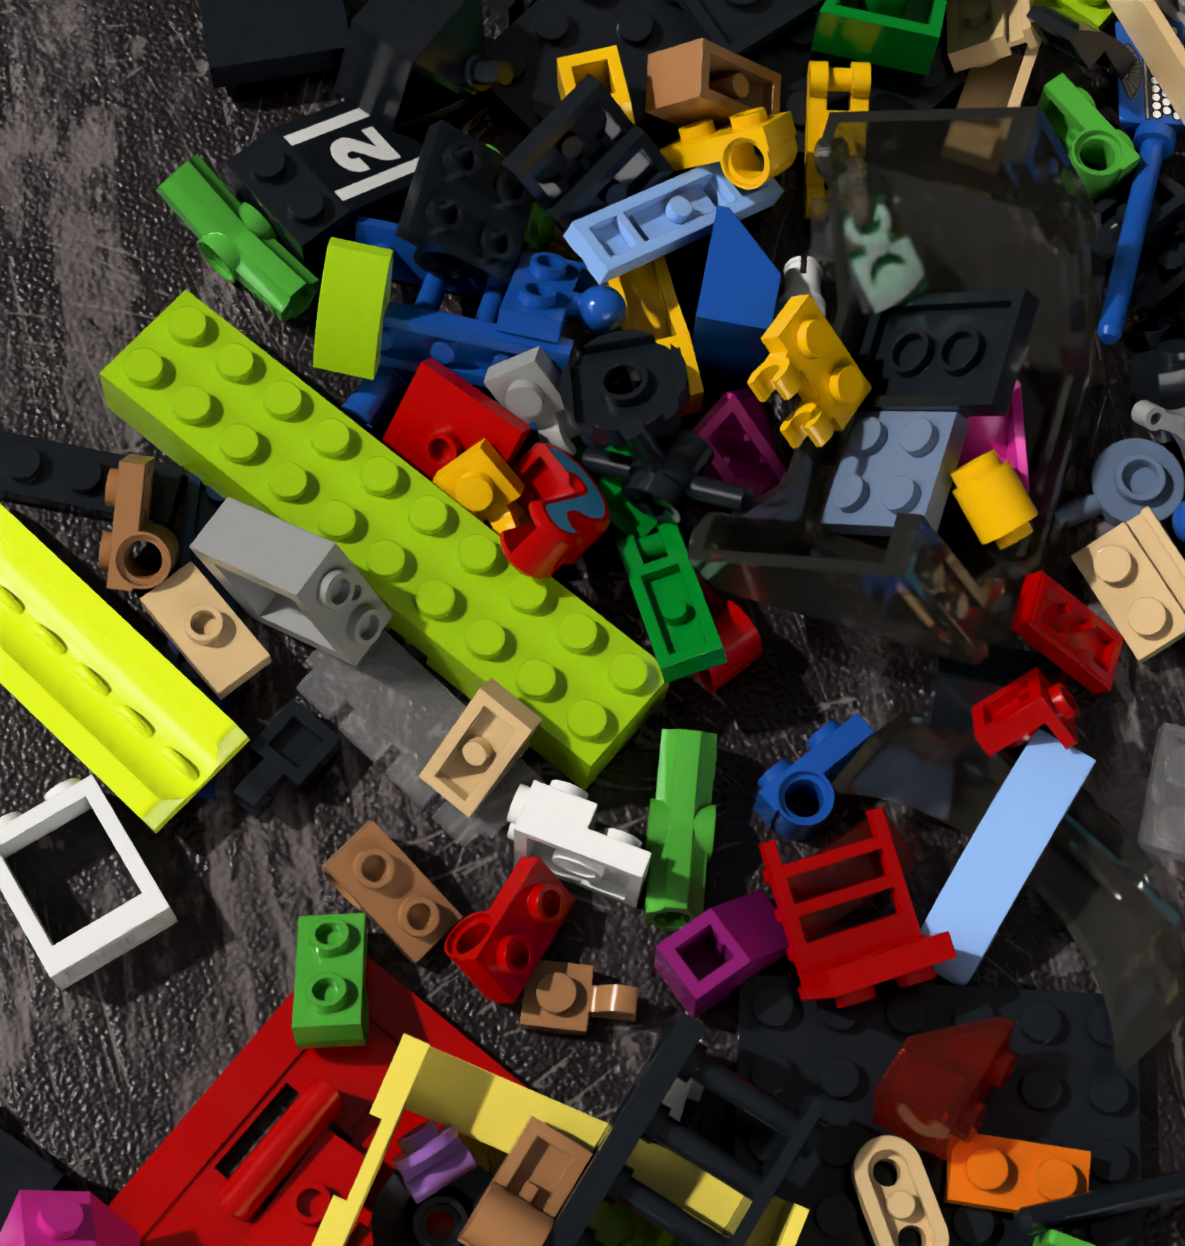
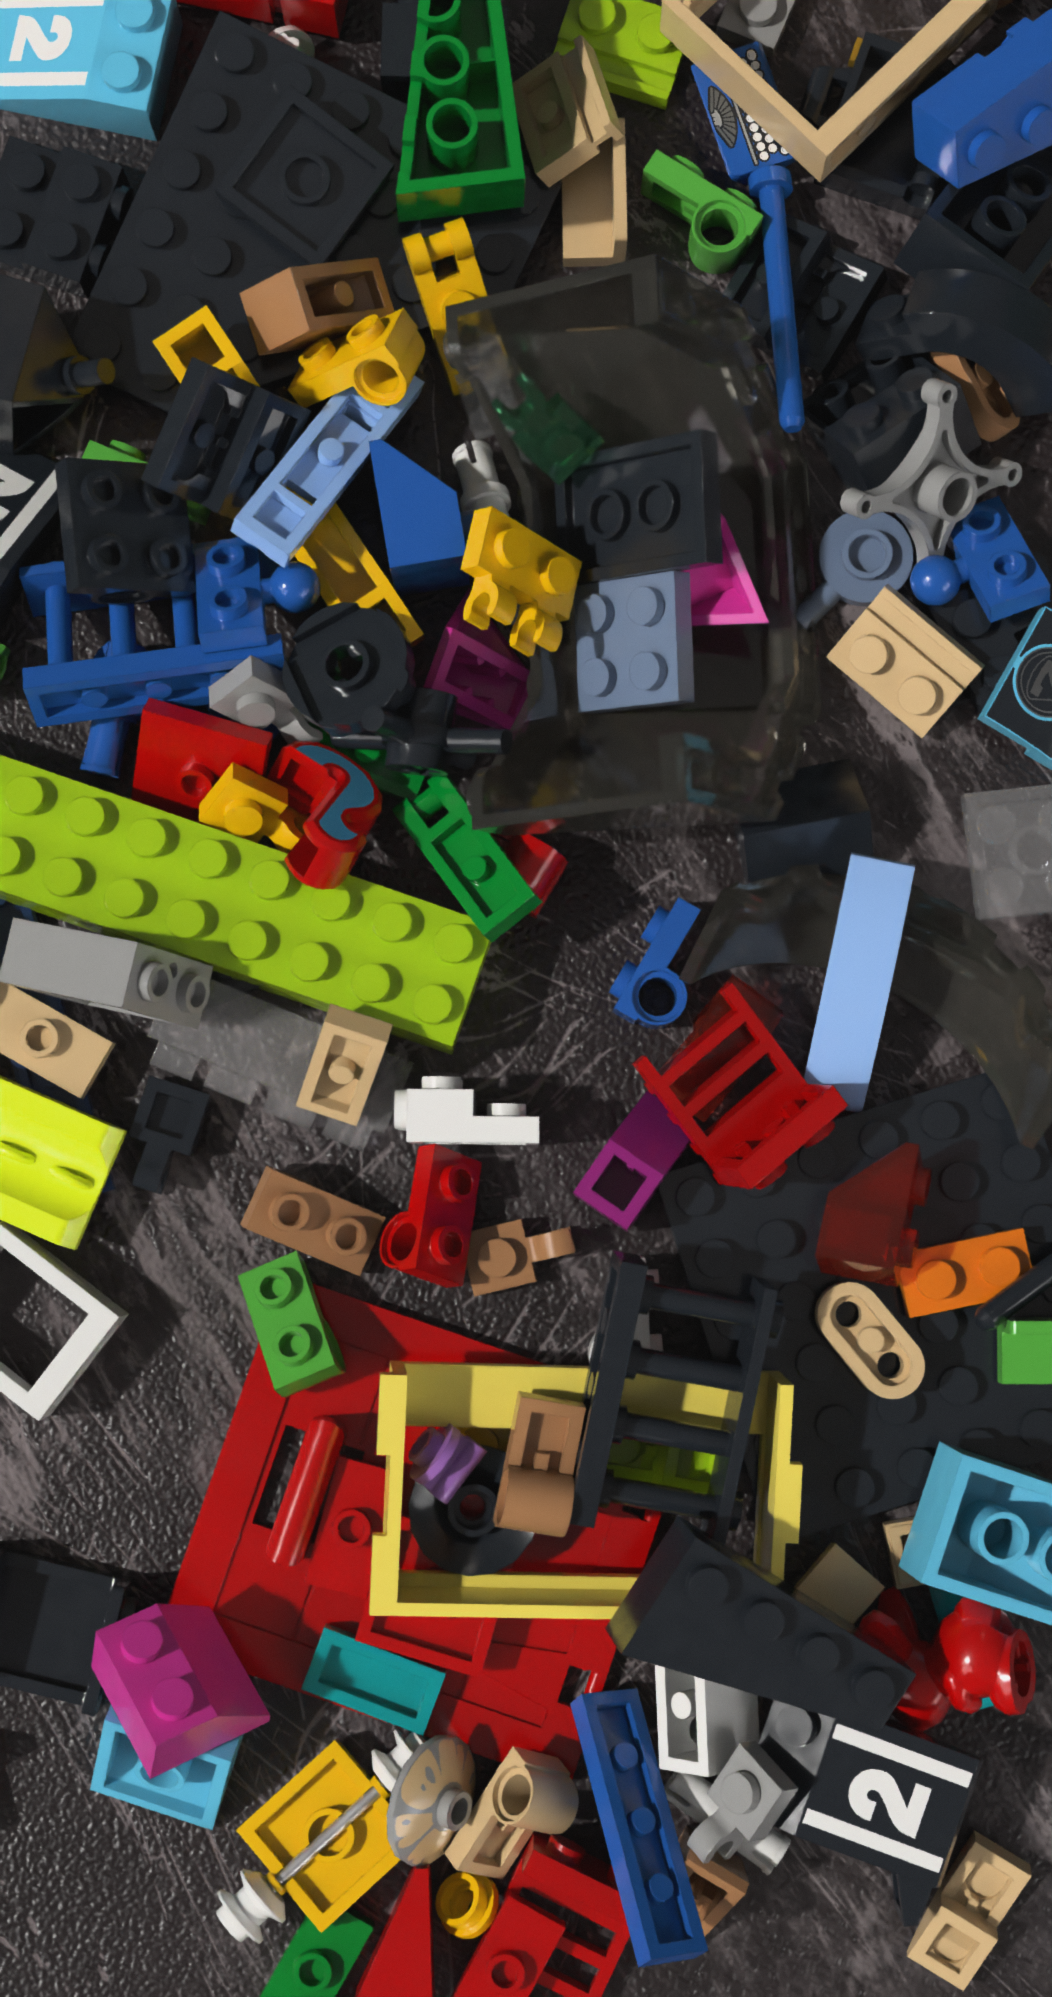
camera: 15 degrees left, 15 degrees up
lime slope [313,237,394,380] -> none
bright green piece [644,729,717,932] -> none
yellow brick [950,449,1039,550] -> none
red bracket [971,667,1080,757] -> none
red plate [1010,571,1124,694] -> none
black slope [1026,6,1137,79] -> none

